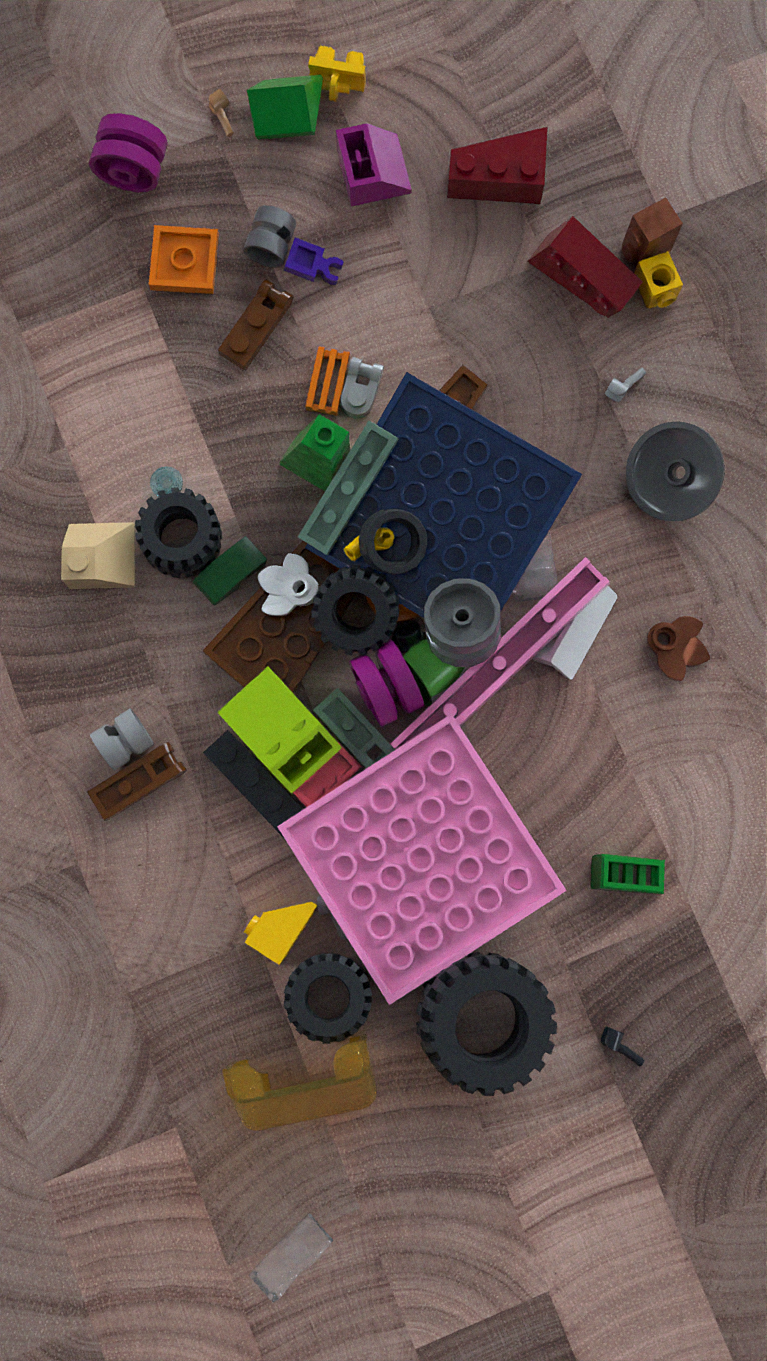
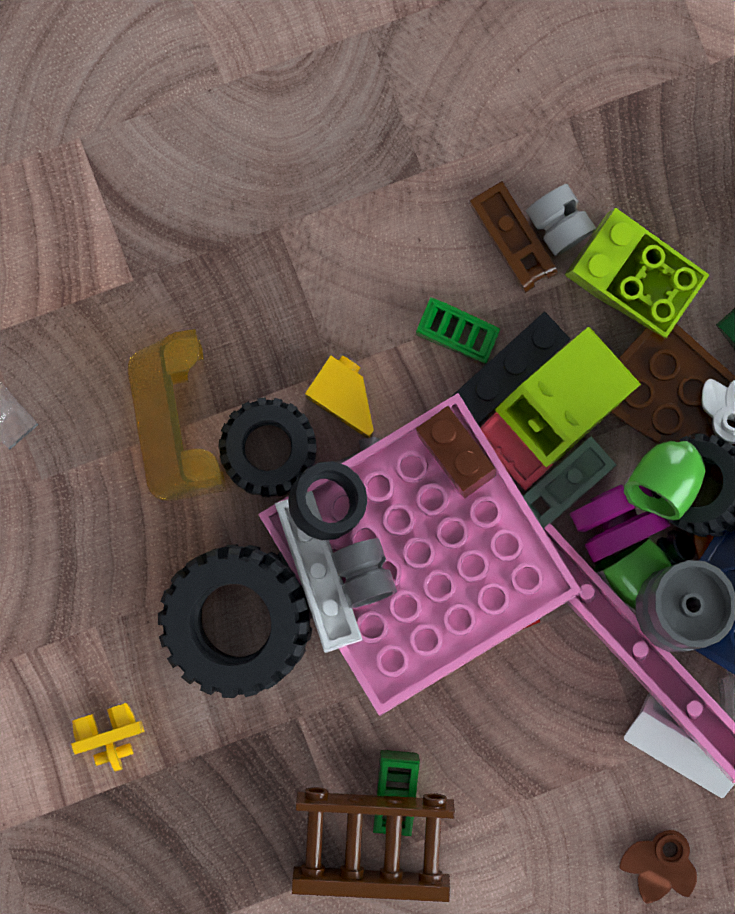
camera: 90 degrees right, 5 degrees up
black hand [601,1026,645,1067] -> none
none -> yellow hips [71,703,145,772]
none -> white tile [275,491,363,653]
none -> black tyre [288,461,368,540]
none -> reddish brown fence [292,787,455,902]
none -> flat silver wheel [331,538,397,608]
none -> green slope [415,297,501,364]
none -> copper brick [416,406,496,499]
none -> lime slope [564,208,709,338]
none -> bright green piece [624,441,706,520]

